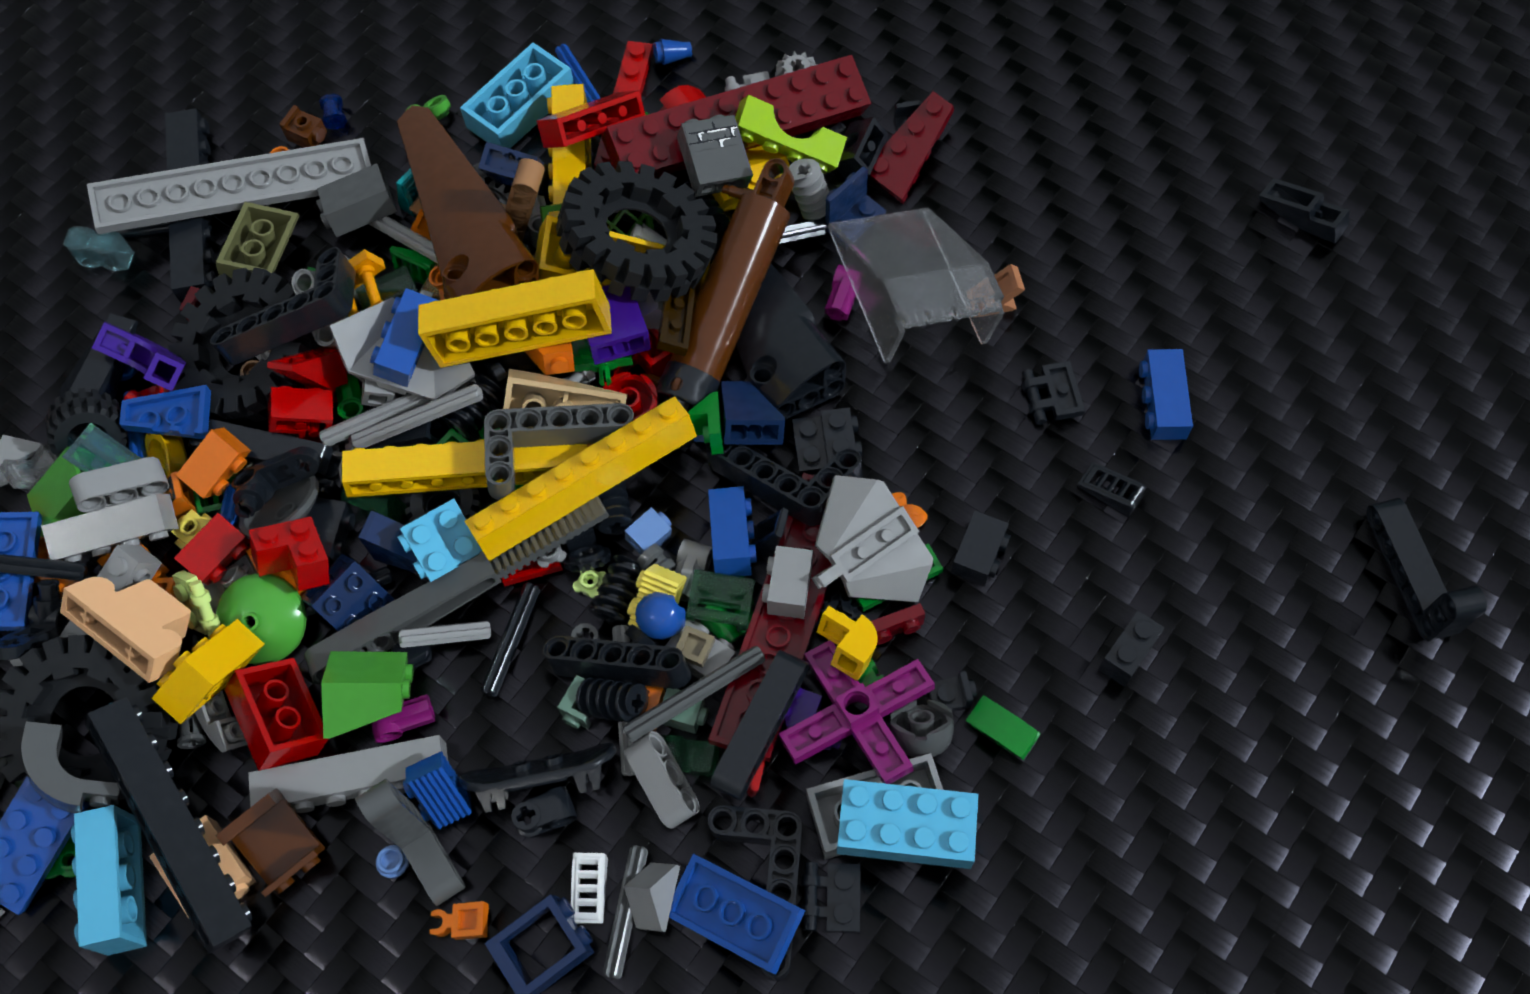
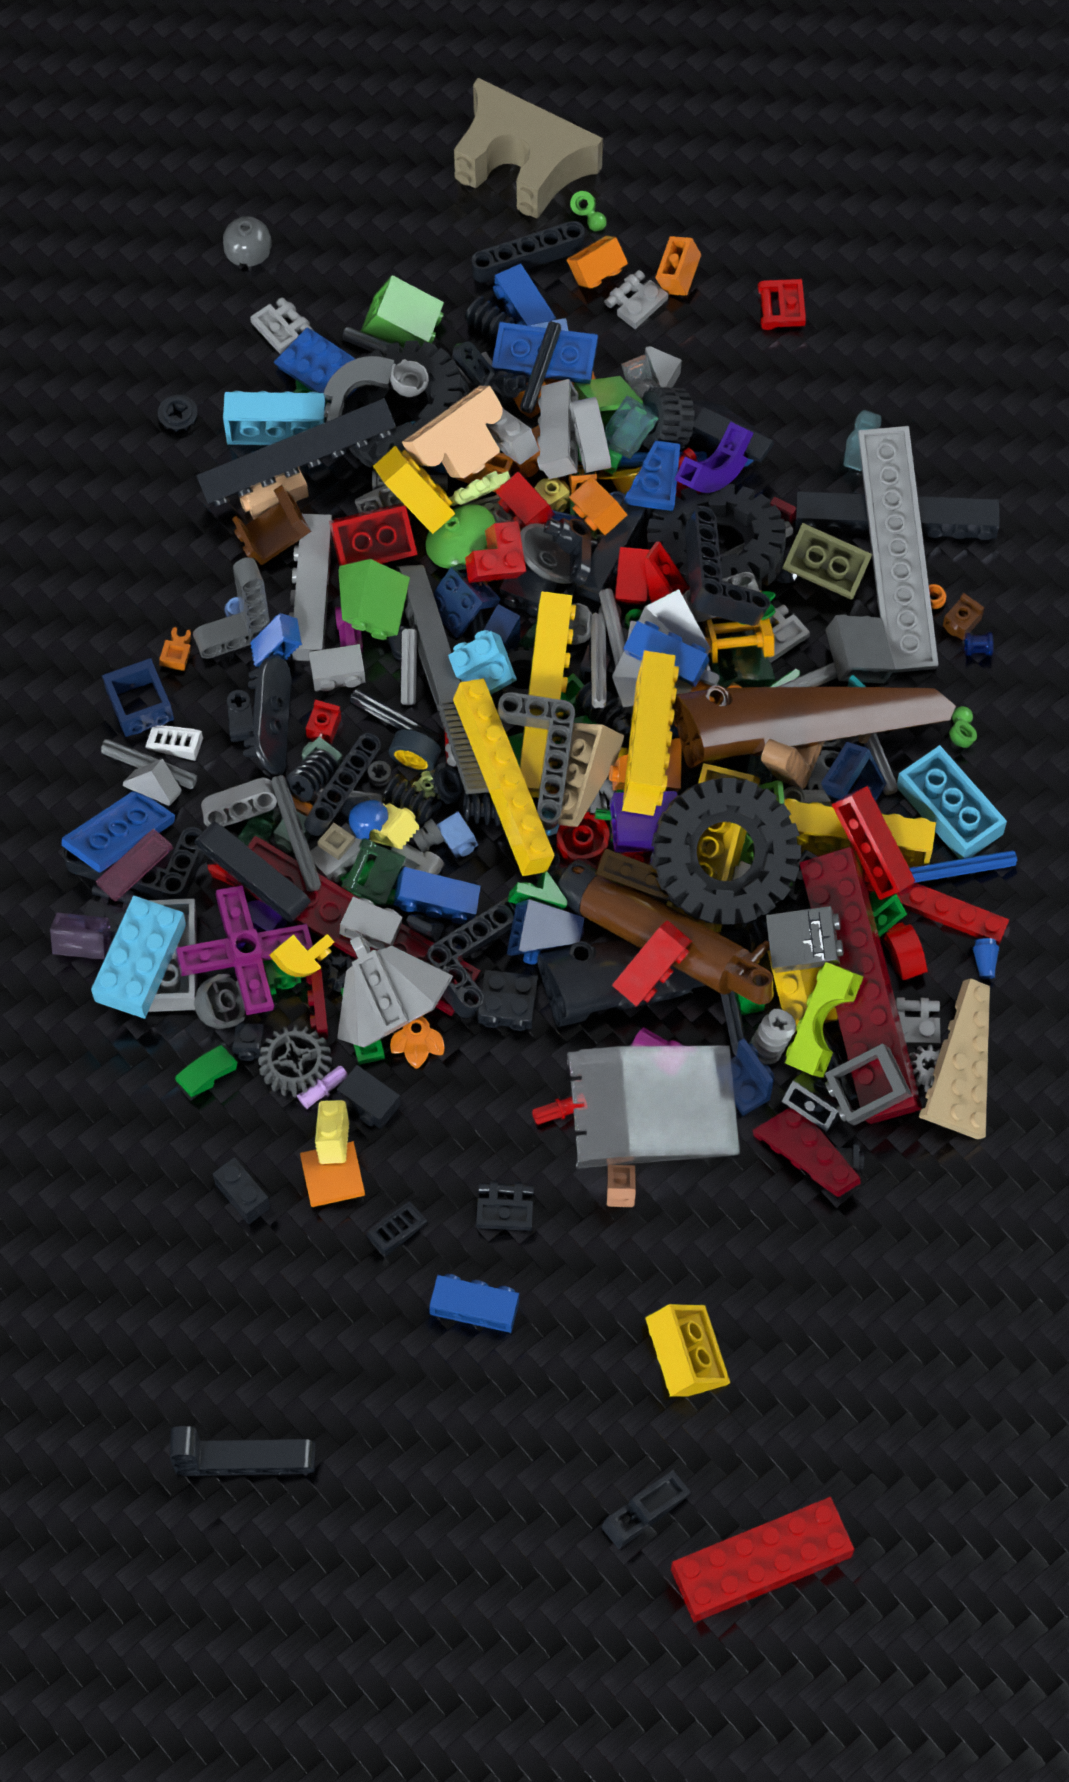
camera: 100 degrees right, 0 degrees up
none -> clear purple brick [50,913,111,959]
none -> clear pink tile [96,828,173,901]
none -> dark grey gear [258,1025,332,1097]
none -> lavender axle [297,1066,348,1109]
none -> orange slope [300,1141,365,1207]
none -> red brick [306,700,341,745]
none -> light grey brick [309,644,366,691]
none -> light yellow brick [315,1100,350,1164]
none -> black wheel [388,730,441,772]
none -> light grey hair [390,359,429,397]
none -> red axle [532,1093,587,1124]
none -> red brick [612,920,692,1007]
none -> yellow slope [646,1304,730,1396]
none -> red brick [671,1497,854,1622]
none -> dark grey window [825,1044,912,1125]
none -> tan wing [919,978,990,1139]

